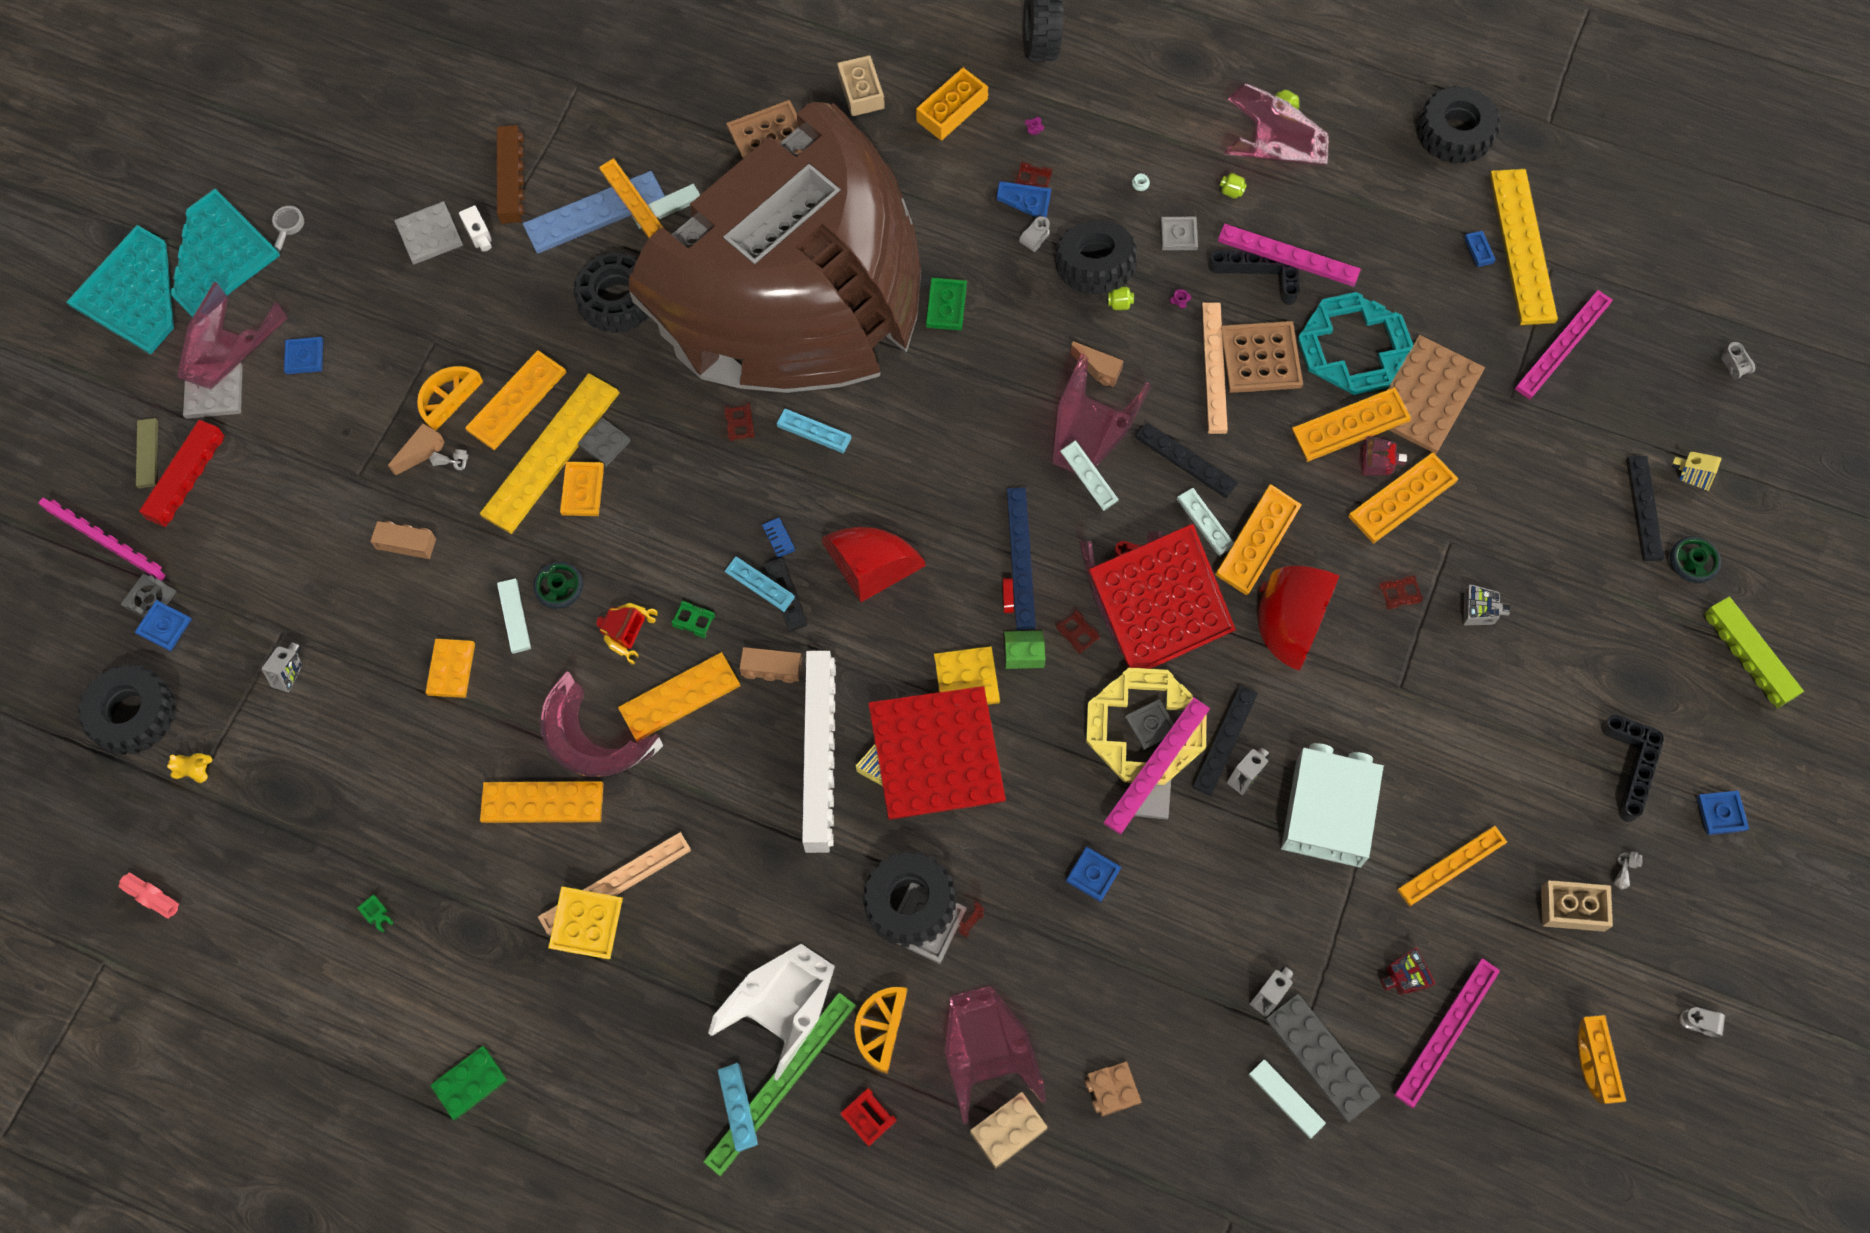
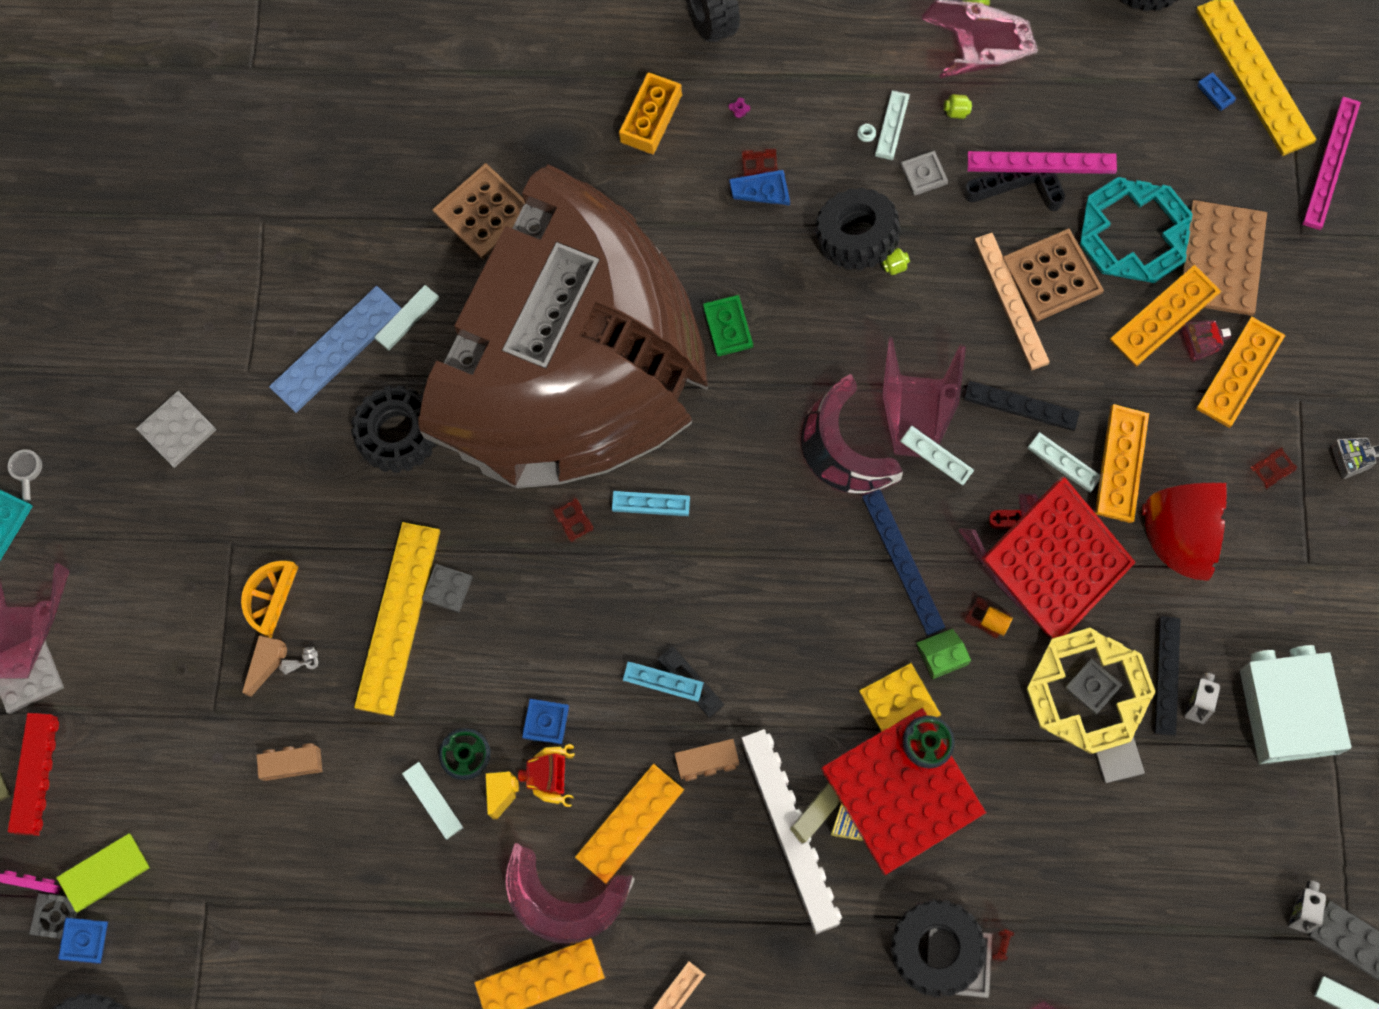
camera: 15 degrees left, 5 degrees up
light grey torso [262,643,302,693] -> none
blue plate [284,337,323,374] -> none
light orange plate [426,639,475,698] -> none
white torso [459,205,492,251] -> none
light orange plate [465,350,566,450] -> none
reddish brown brick [497,125,525,224] -> none
light orange plate [560,462,604,516] -> none
light orange tile [599,159,663,238] -> none
green piece [671,601,716,639] -> none
blue tile [762,518,795,558] -> none
red brick [822,527,926,602] -> none
tan brick [837,55,884,116] -> none
red beam [1003,578,1014,613] -> none
light grey piece [1019,217,1050,252] -> none
blue plate [1066,846,1121,902] -> none
medium nougat slope [1071,341,1123,387] -> none
dark pink plate [1104,697,1210,835] -> none
magenta plate [1170,289,1191,309] -> none
none -> lime tile [57,833,150,913]
none -> yellow slope [486,772,519,819]
none -> blue plate [522,699,569,745]
none -> olive tile [789,783,840,844]
none -> clear pink windscreen [801,374,903,494]
none -> light aqua tile [875,91,909,160]
none -> dark green wheel [902,715,955,768]
none -> light orange piece [981,606,1013,636]

